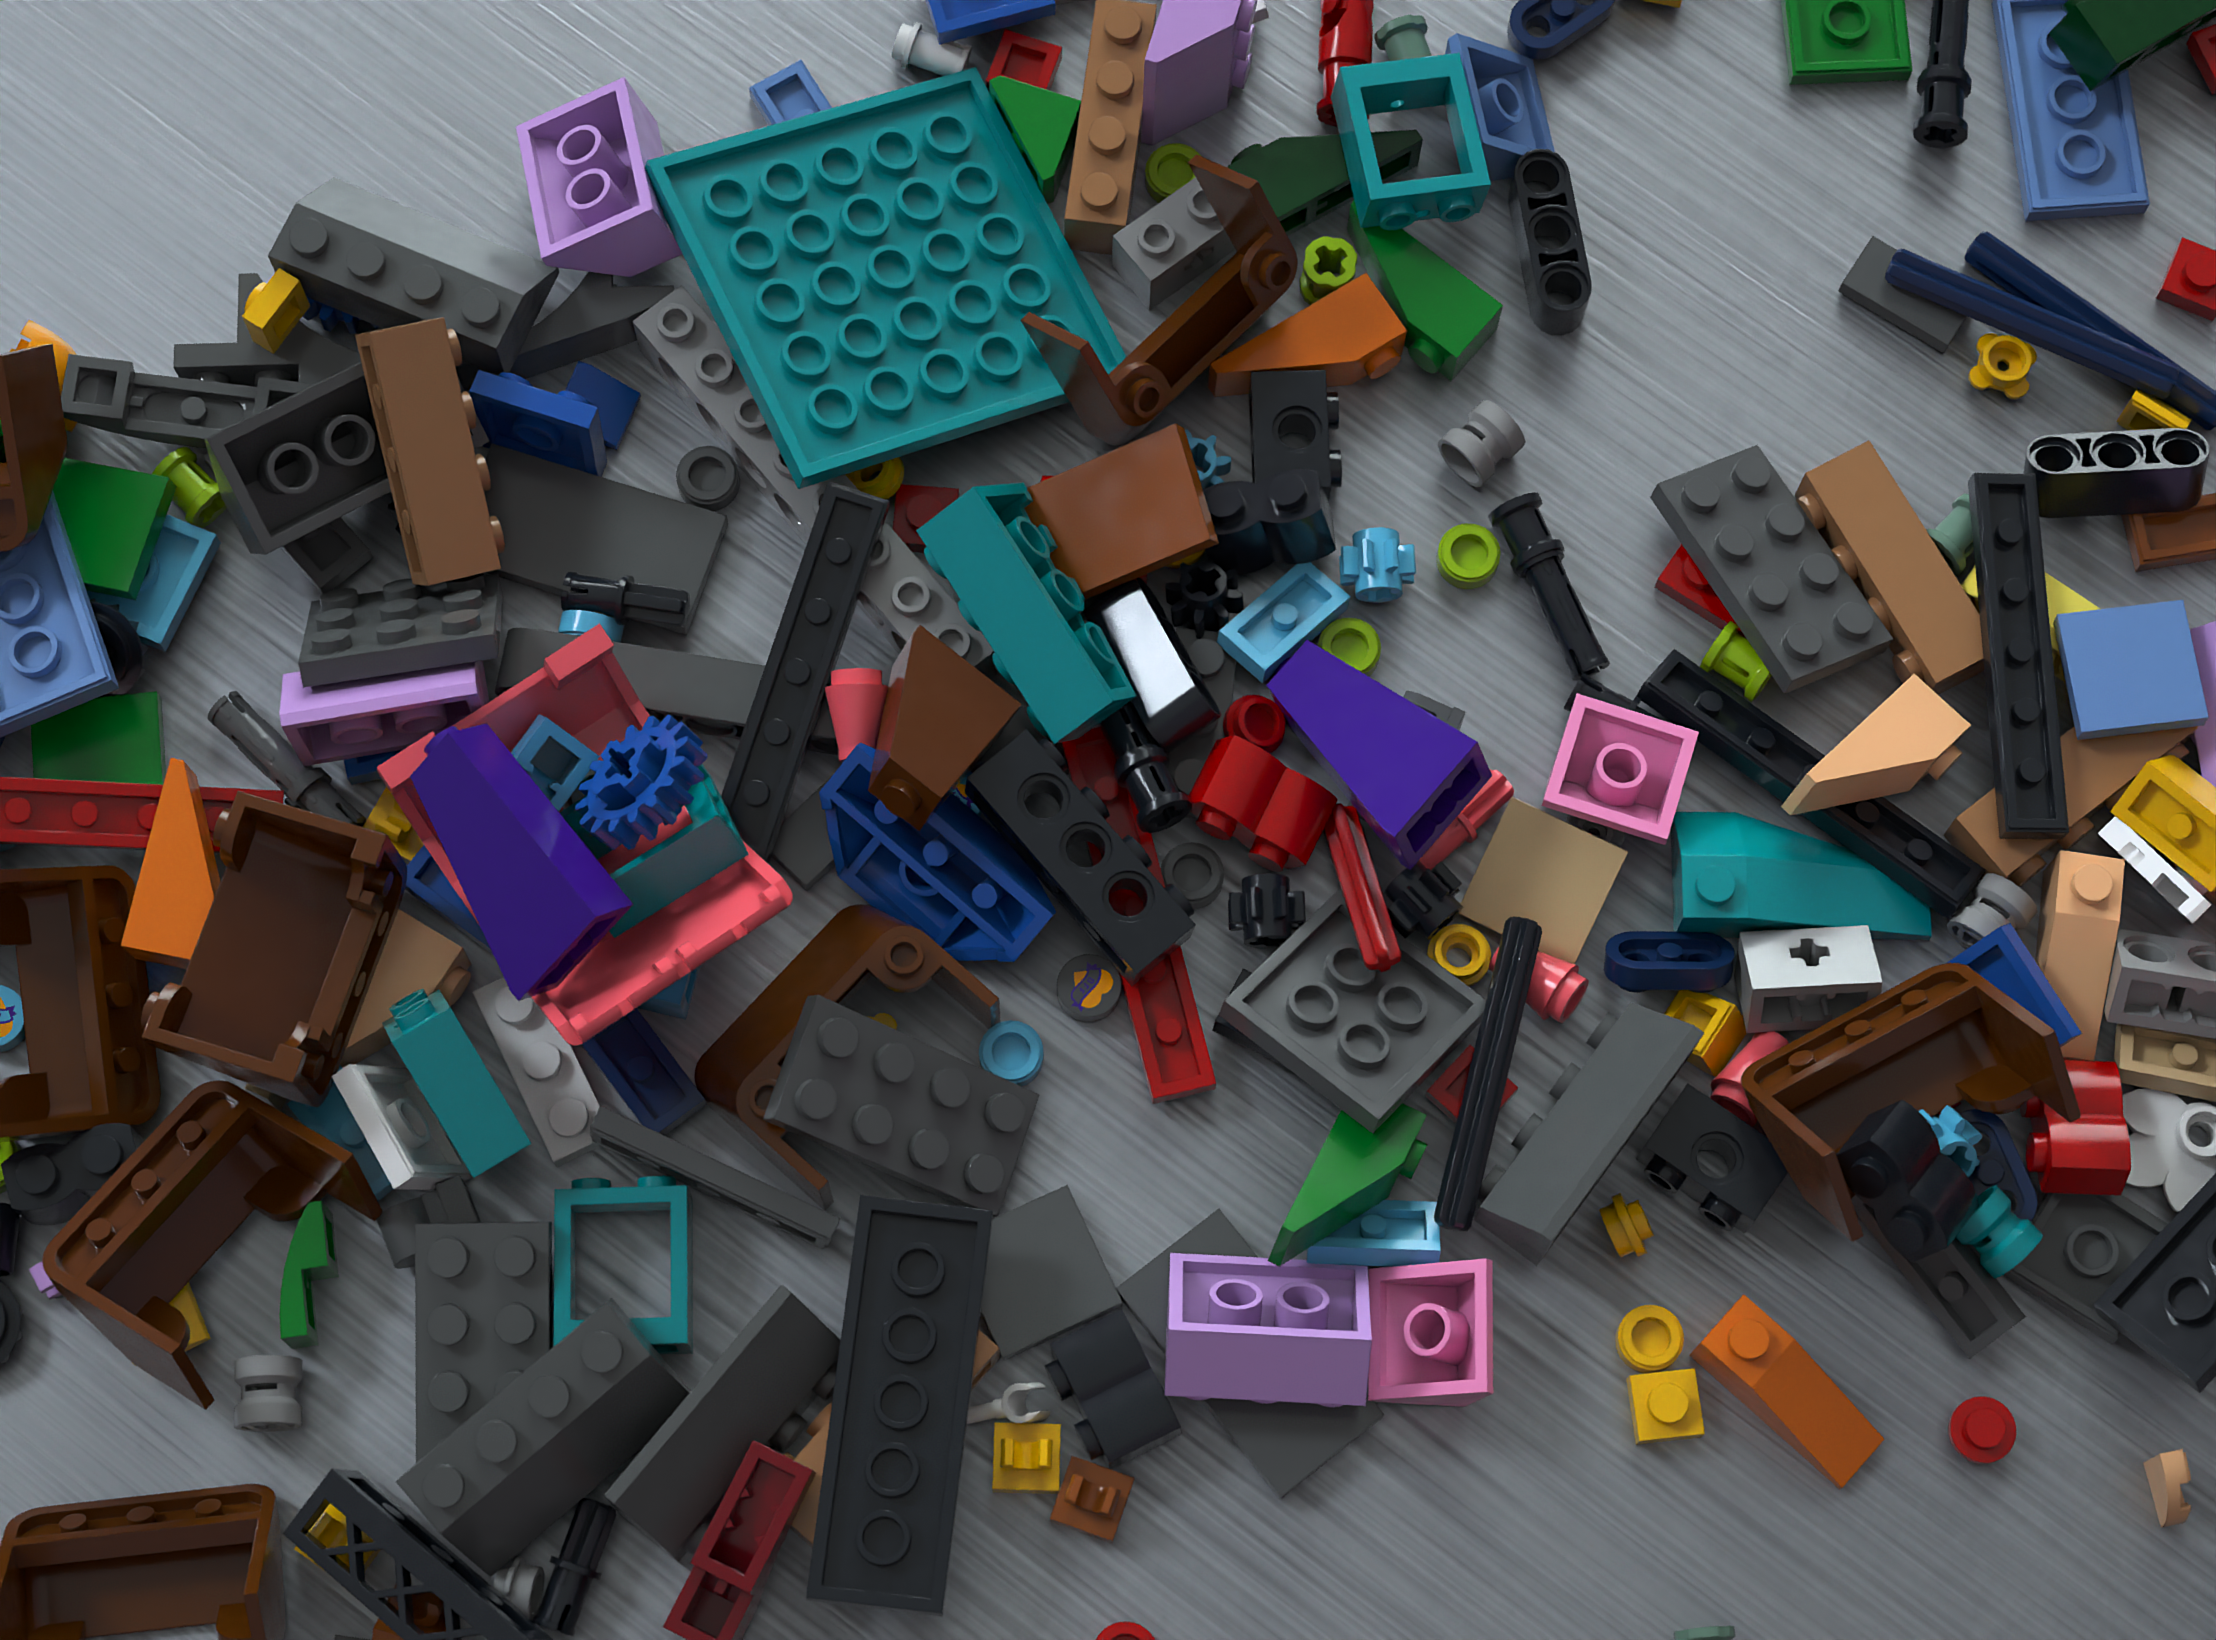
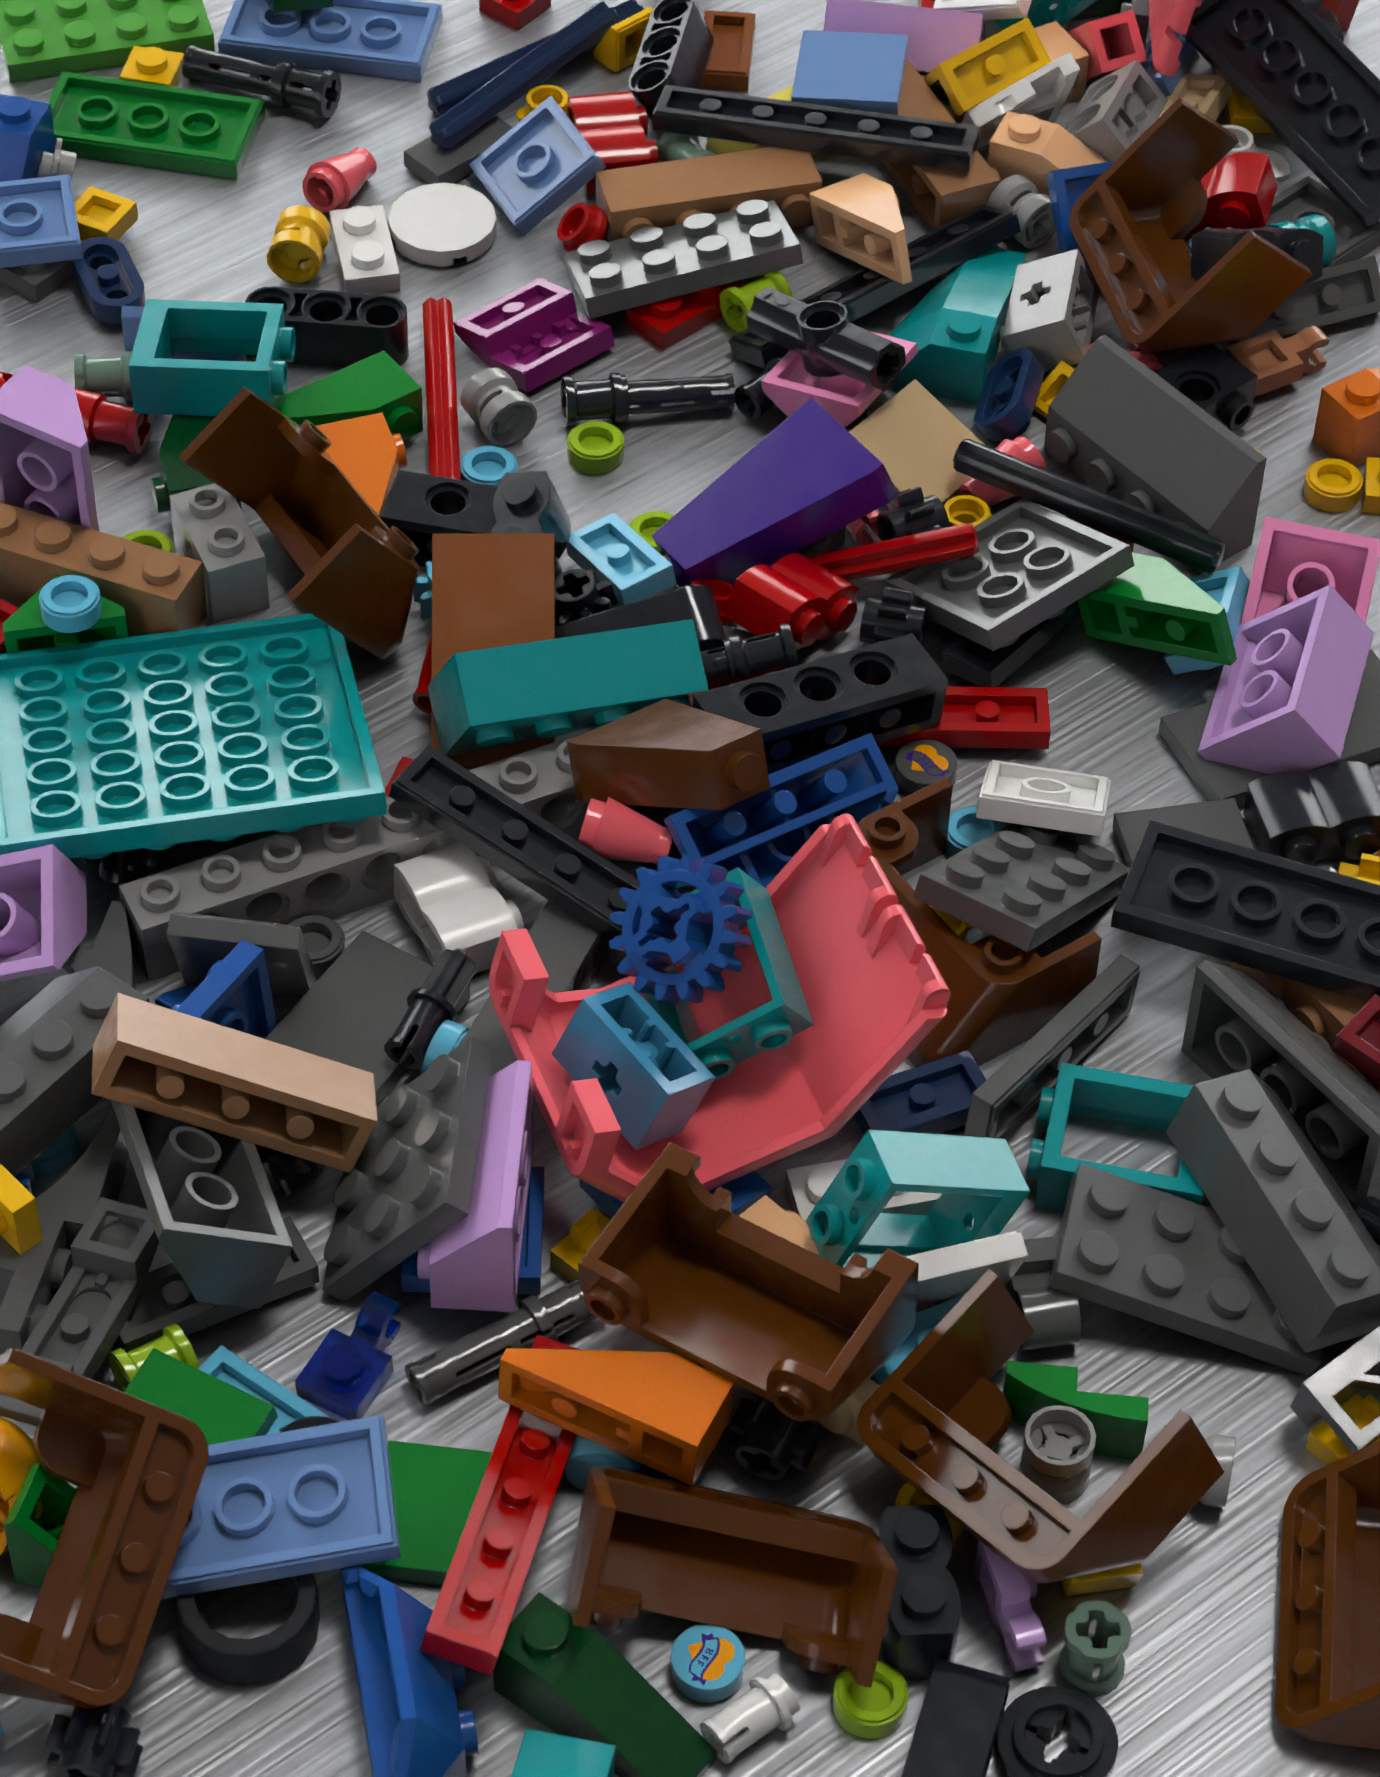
camera: 75 degrees left, 25 degrees down
dark purple slope [410,723,633,1001] -> none
medium azure gear [1339,527,1416,603] -> none
none -> medium azure tile [39,575,102,633]
none -> dark grey tile [166,912,316,997]
none -> yellow wheel [266,205,331,283]
none -> clear blue plate [295,1292,401,1420]
none -> coral cone [302,148,377,212]
none -> white plate [329,205,400,294]
none -> white tile [388,183,497,267]
none -> white brick [394,842,524,974]
none -> red axle [422,297,461,480]
none -> magenta slope [453,277,615,392]
none -> medium azure tile [460,446,518,486]
none -> medium blue tile [469,96,607,236]
none -> red plate [557,203,607,252]
none -> red brick [567,91,658,195]
none -> black piece [746,287,906,392]
none -> white tile [976,760,1111,837]
none -> light grey wheel [1019,1405,1096,1504]
none -> sand green bush [1058,1600,1132,1697]
none -> nougat plate [1226,326,1329,397]

